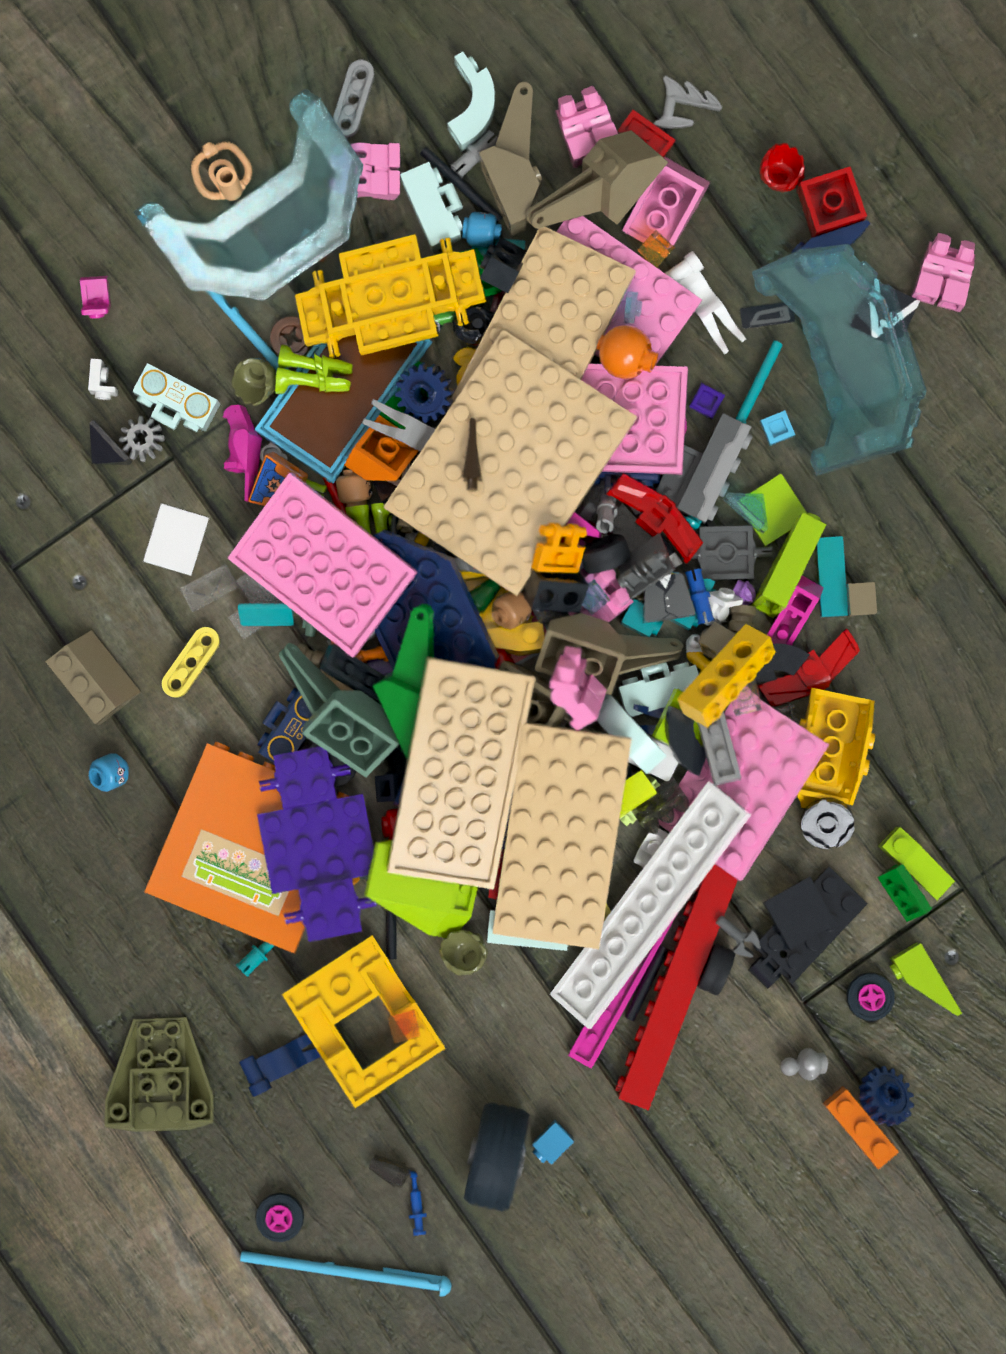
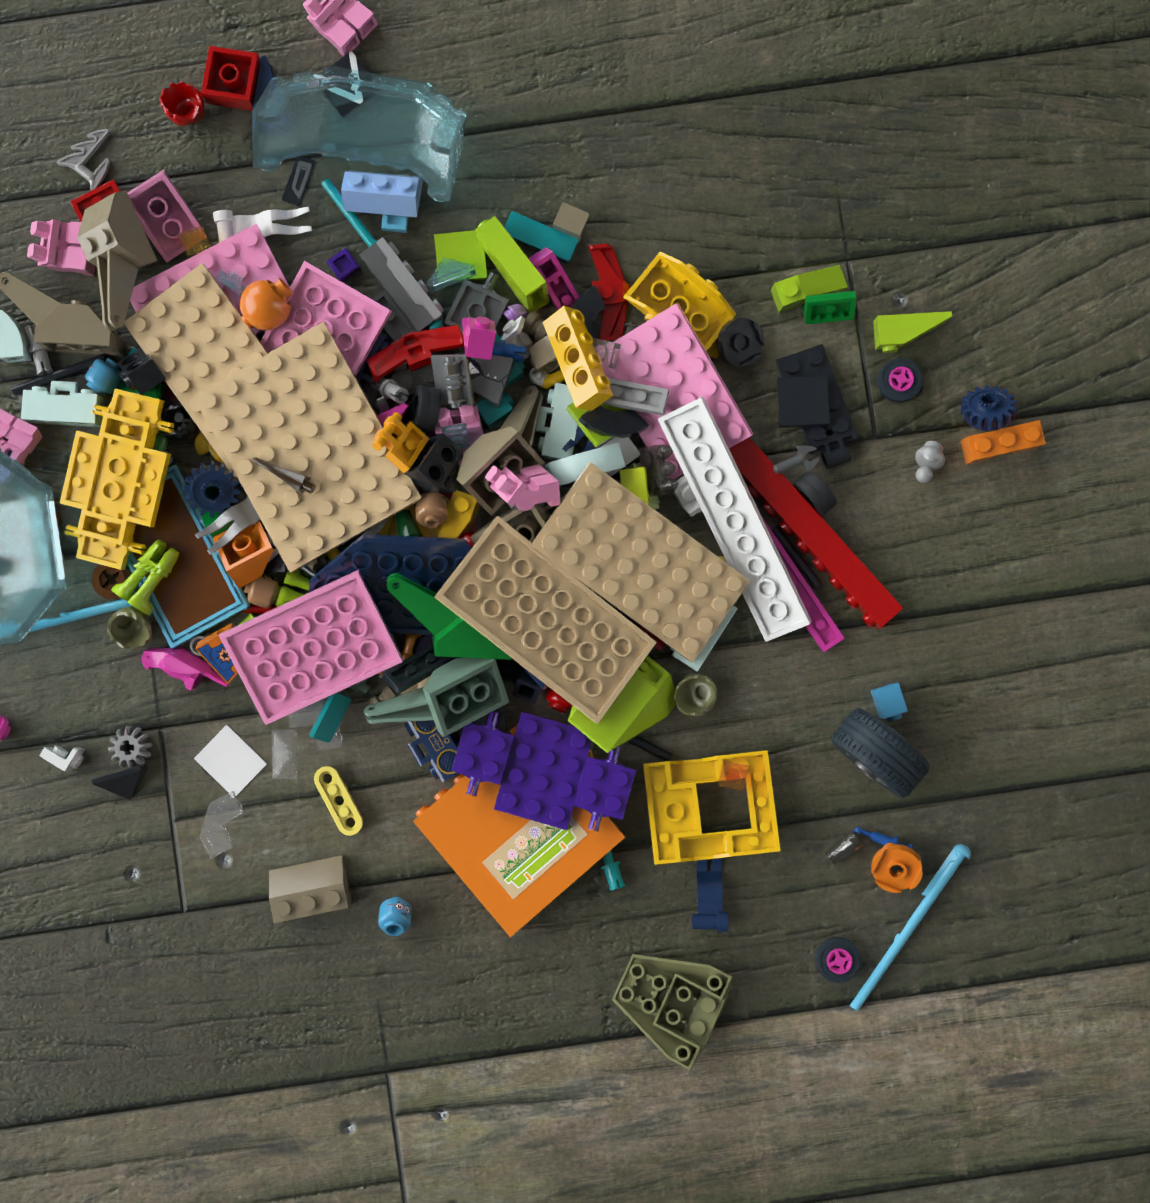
camera: 60 degrees left, 0 degrees up
light aqua piece [133,363,220,432] -> none
none -> clear tile [199,791,245,859]
none -> light blue slope [341,171,423,217]
none -> dark pink slope [462,317,496,360]
none -> orange plate [871,843,923,893]

